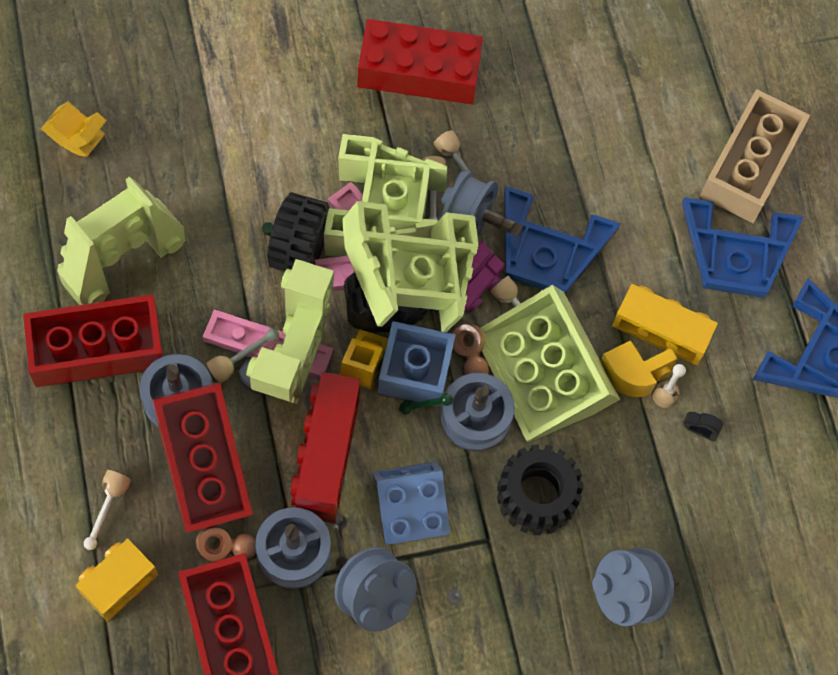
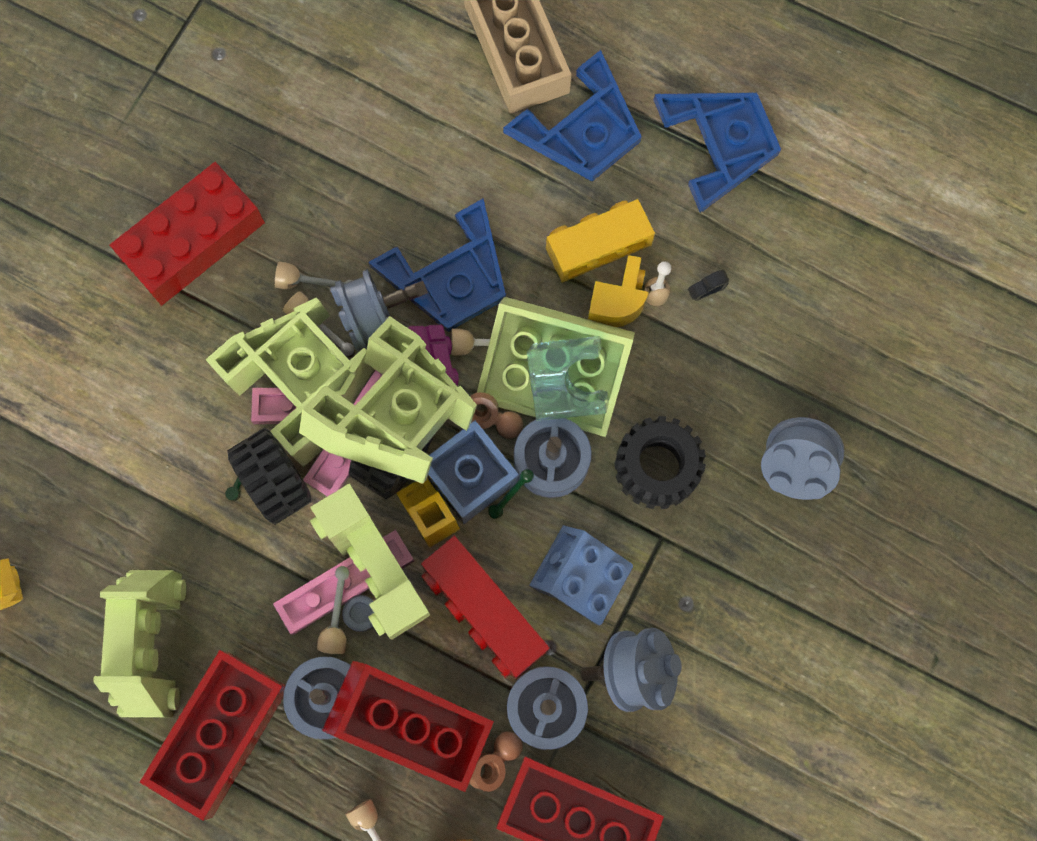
camera: 45 degrees left, 10 degrees up
none -> clear light blue piece [527,336,609,421]

